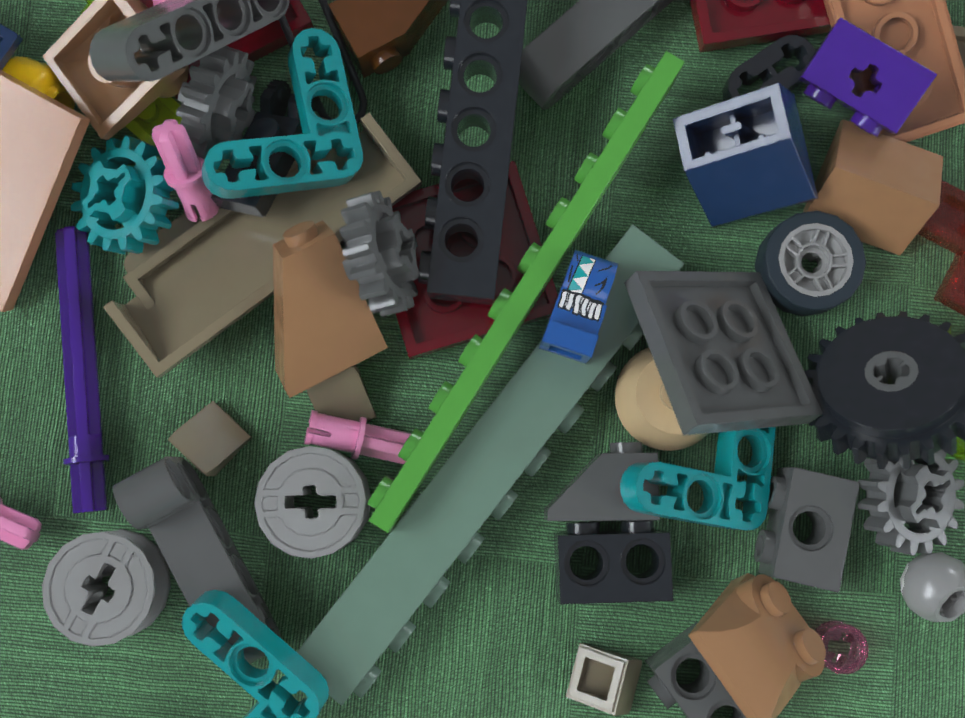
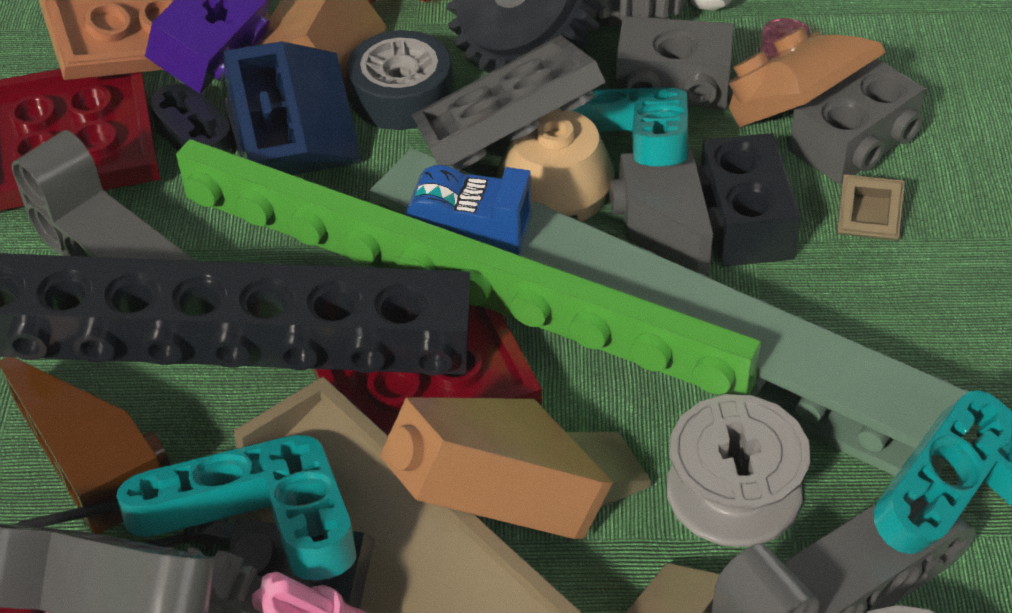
camera: 90 degrees left, 35 degrees down
bright pink axle [304,410,411,464] -> none
dark grey gear [340,191,420,317] -> none

